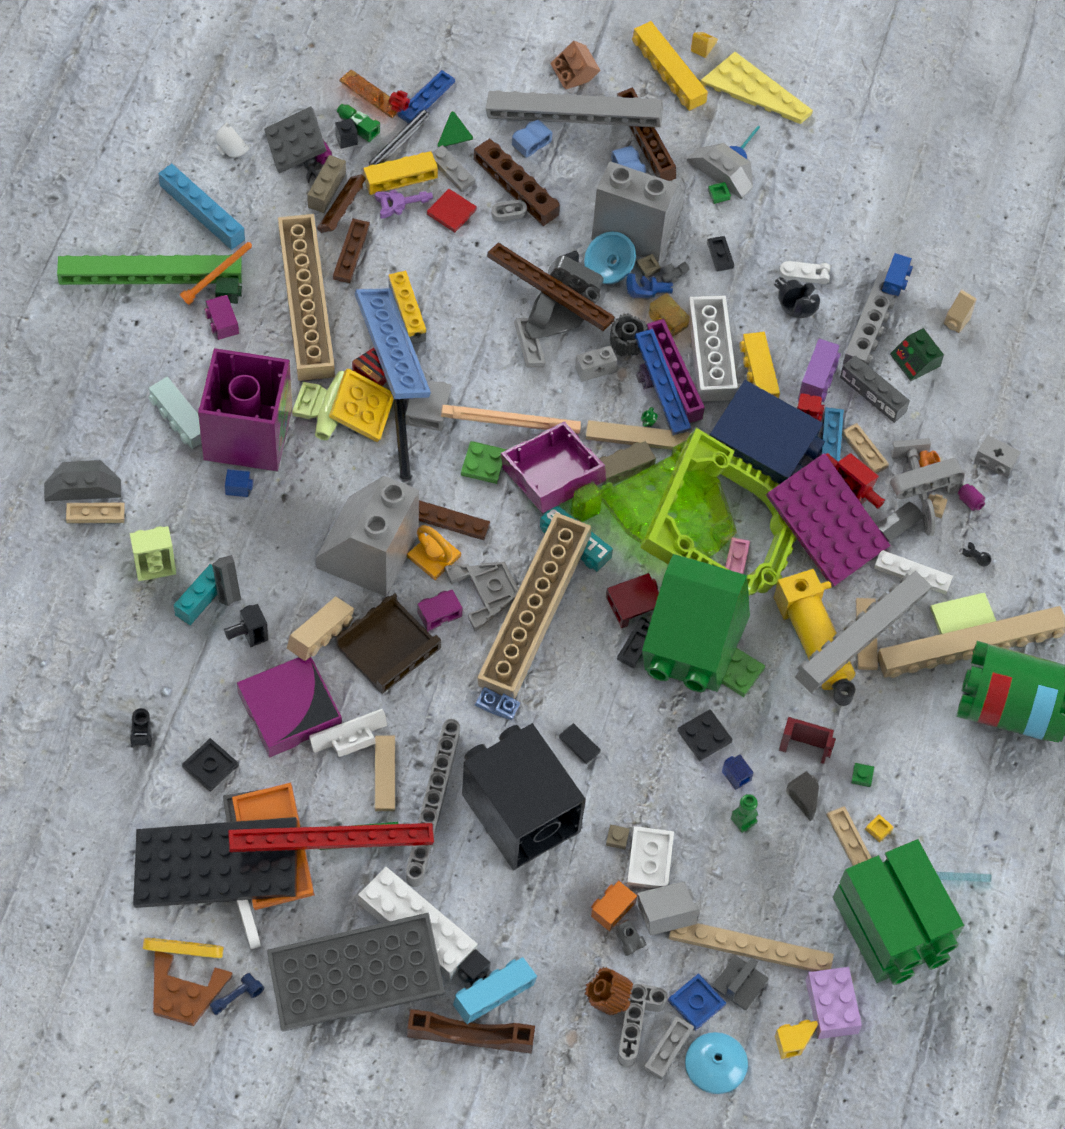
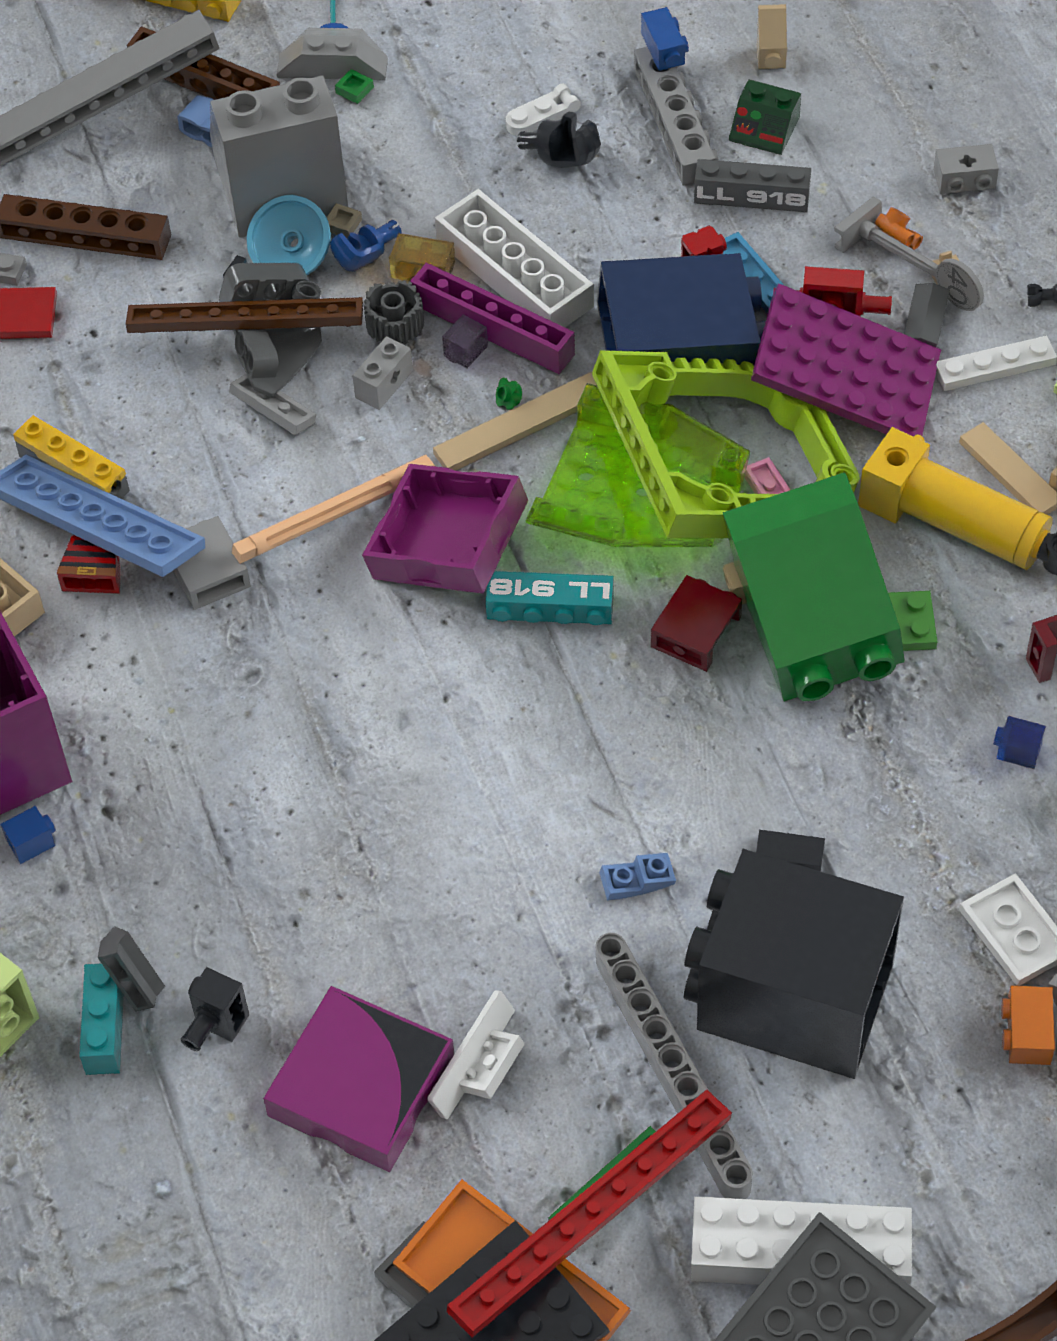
camera: 30 degrees left, 5 degrees down
black piece [130,708,152,748] -> none
black tile [182,738,239,792] -> none
tan brick [286,596,354,661] -> none
yellowish green plate [292,371,344,440] -> none
light grey slope [316,476,419,596] -> none
yellow plate [329,368,394,442] -> none
dark brown panel [336,593,441,694] -> none
tan tile [375,735,395,811] -> none
black axle [394,399,410,479] -> none
light orange tile [407,525,461,580] -> none
magenta brick [417,589,463,631] -> none
reddish brown plate [419,500,490,541] -> none
light grey wing [444,562,519,631] -> none
medium azure brick [453,957,537,1024] -> none
black brick [458,949,491,985] -> none
bright green plate [461,441,507,484] -> none
tan brick [477,512,591,699] -> none
light grey plate [491,200,527,222] -> none
medium blue brick [512,119,553,158] -> none
nougat slope [550,40,601,89] -> none
clear neon green brick [571,482,603,522] -> none
dark tan brick [599,441,656,488] -> none
dark tan plate [606,824,630,850] -> none
black plate [617,617,650,668] -> none
blue plate [635,329,691,435] -> none
dark grey plate [659,262,690,284] -> none
black plate [677,709,733,761] -> none
black plate [707,236,735,272] -> none
yellow brick [739,331,780,398] -> none
light grey brick [795,571,932,694] -> none
medium lavender brick [797,338,841,403] -> none
tan tile [842,423,889,474] -> none
light grey beam [890,458,965,499] -> none
magenta brick [958,484,985,511] -> none

